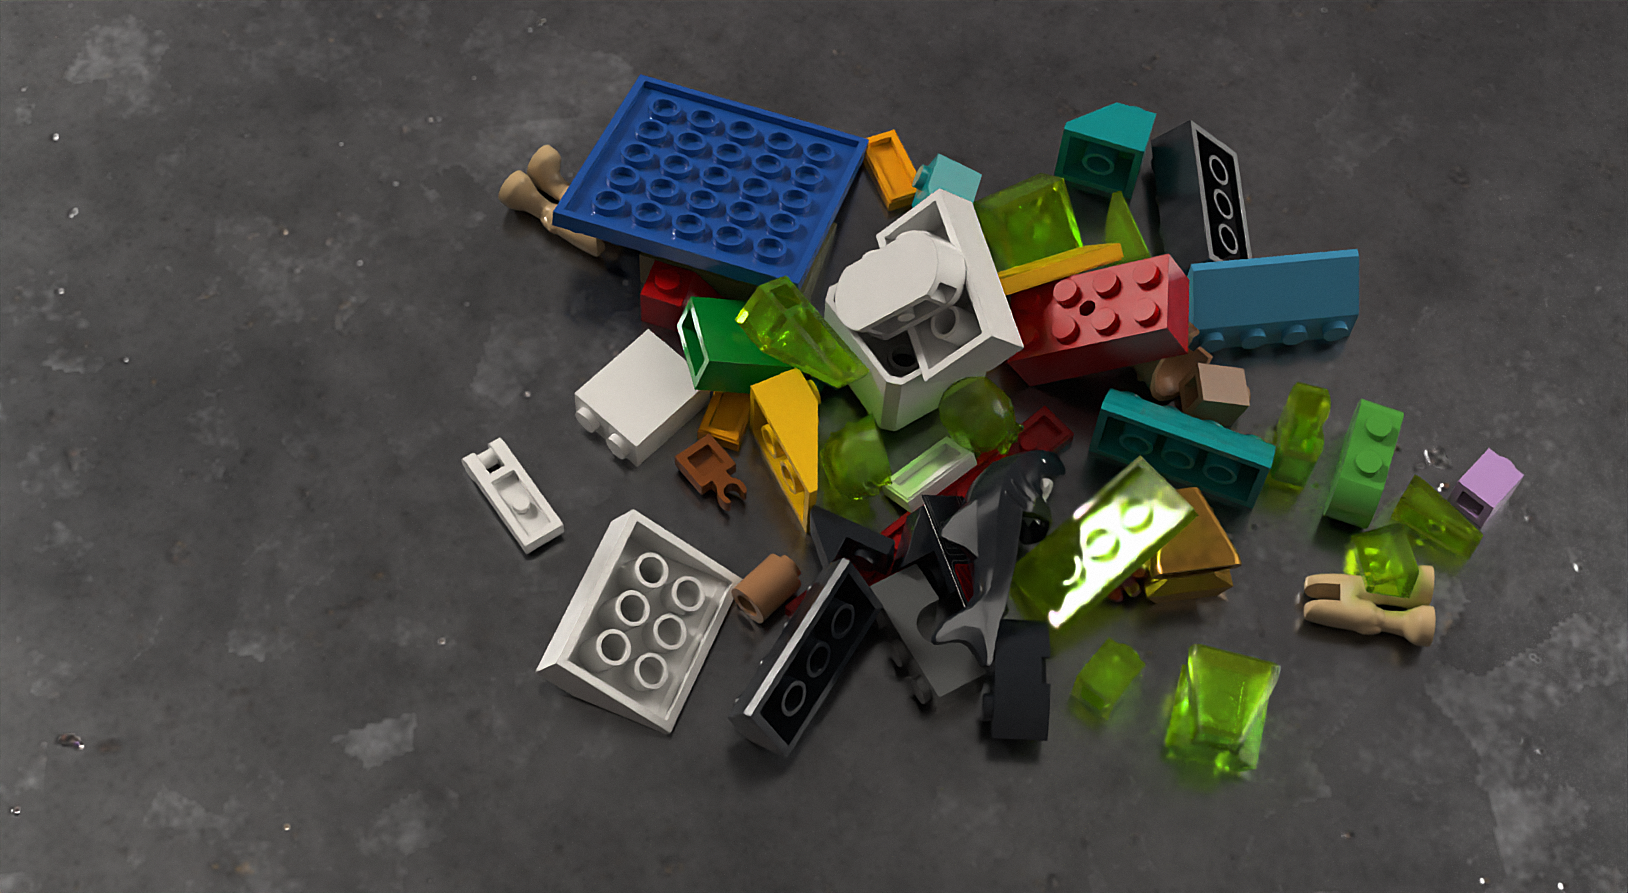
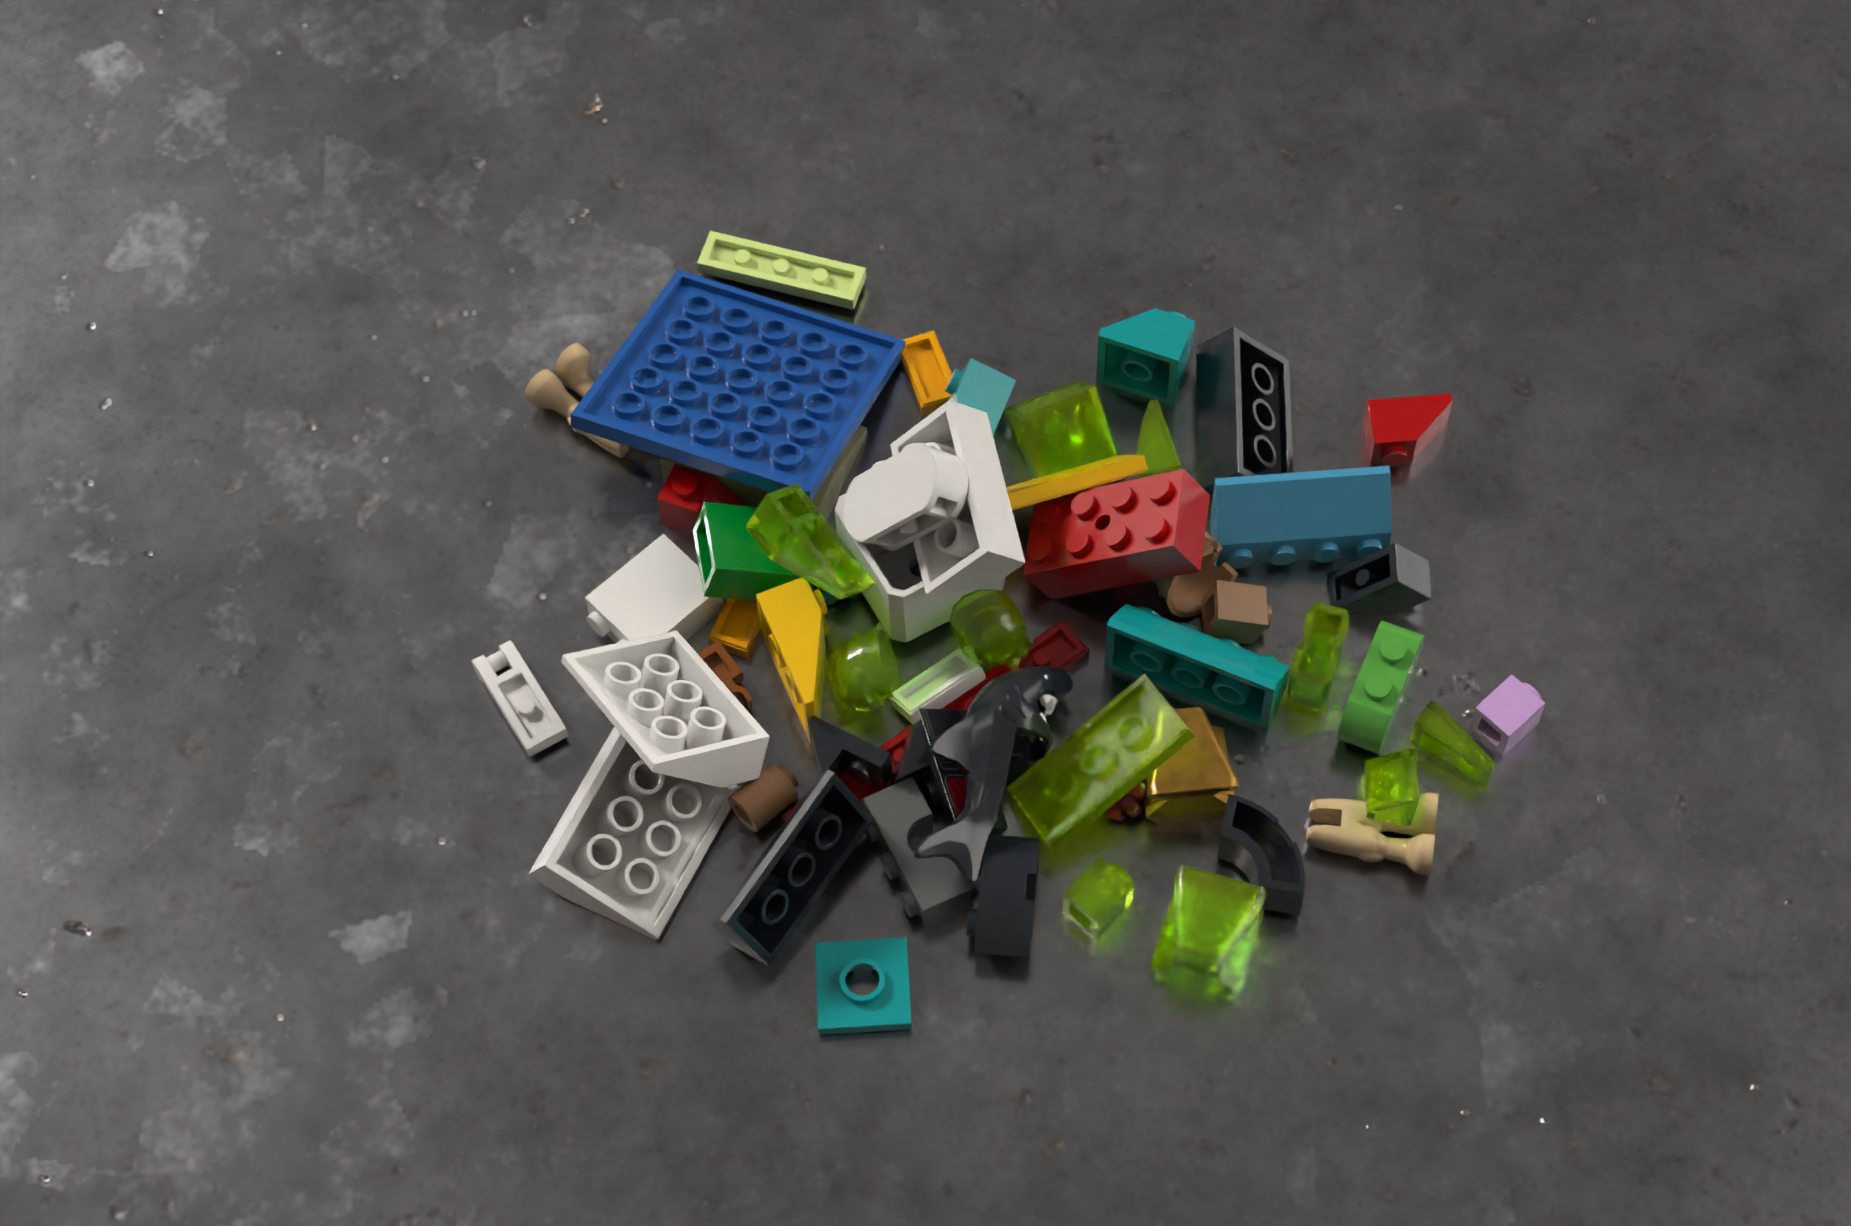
camera: 10 degrees right, 0 degrees up
none -> white slope [561,630,770,788]
none -> yellowish green plate [697,231,866,310]
none -> teal piece [815,937,912,1035]
none -> black brick [1217,794,1305,916]
none -> black slope [1327,543,1431,614]
none -> red slope [1363,393,1453,467]

